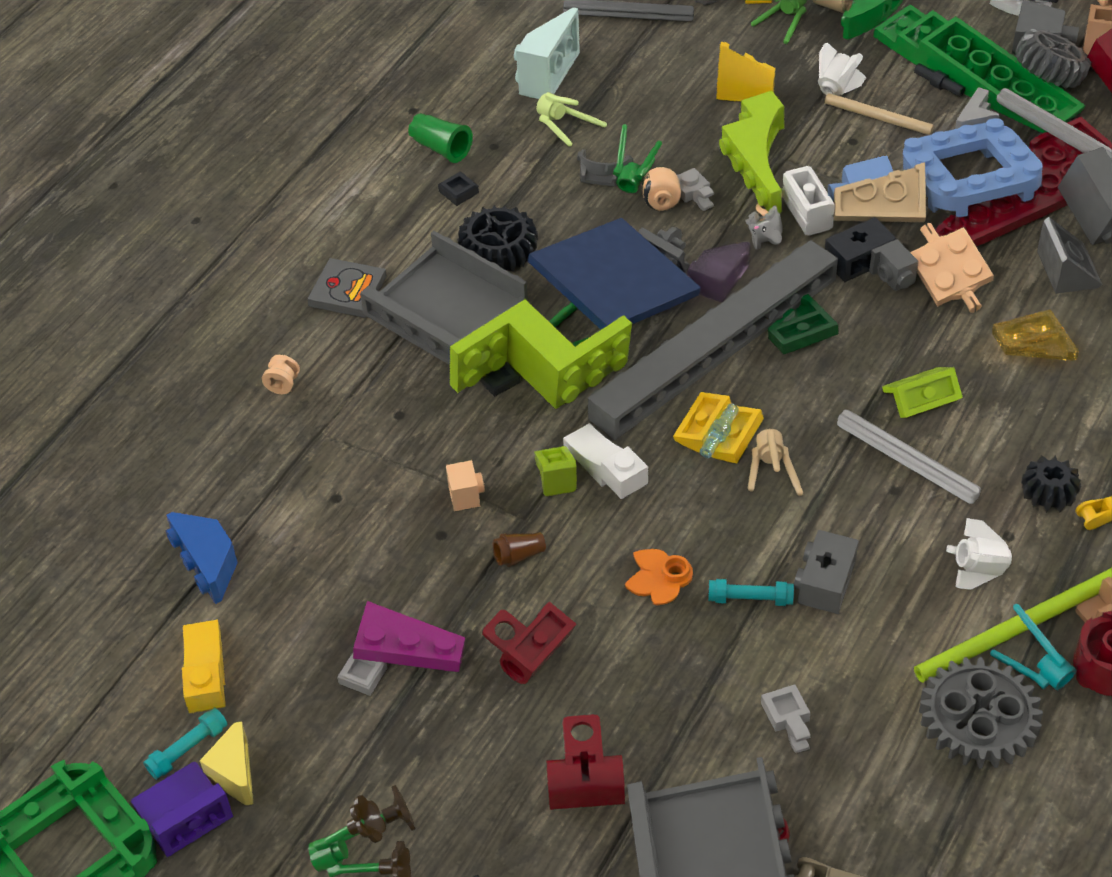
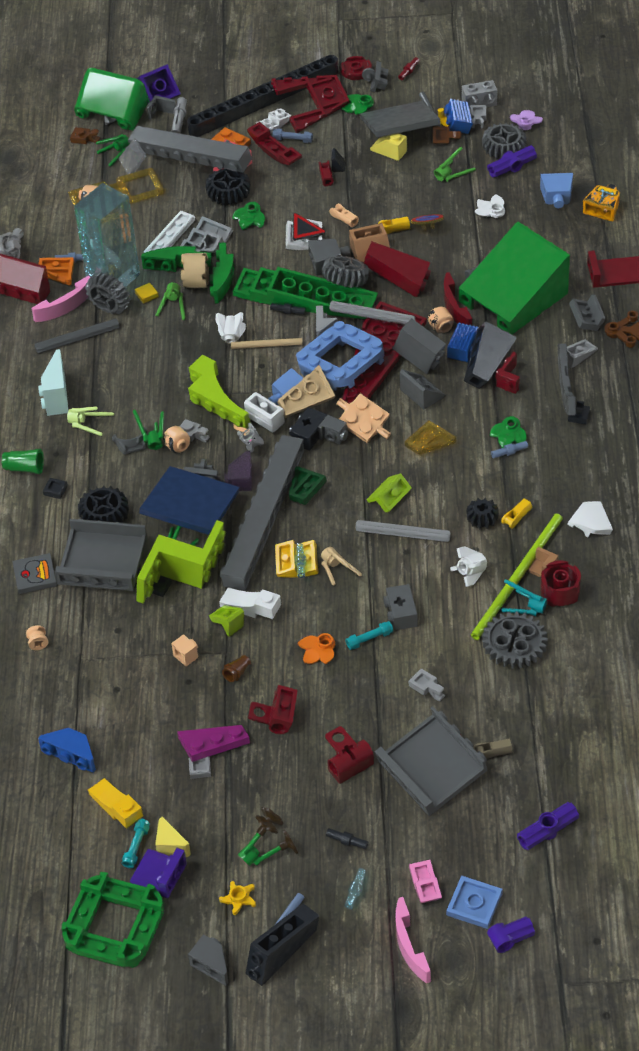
camera: 30 degrees left, 0 degrees up
yellow slope [716,42,775,102] -> none

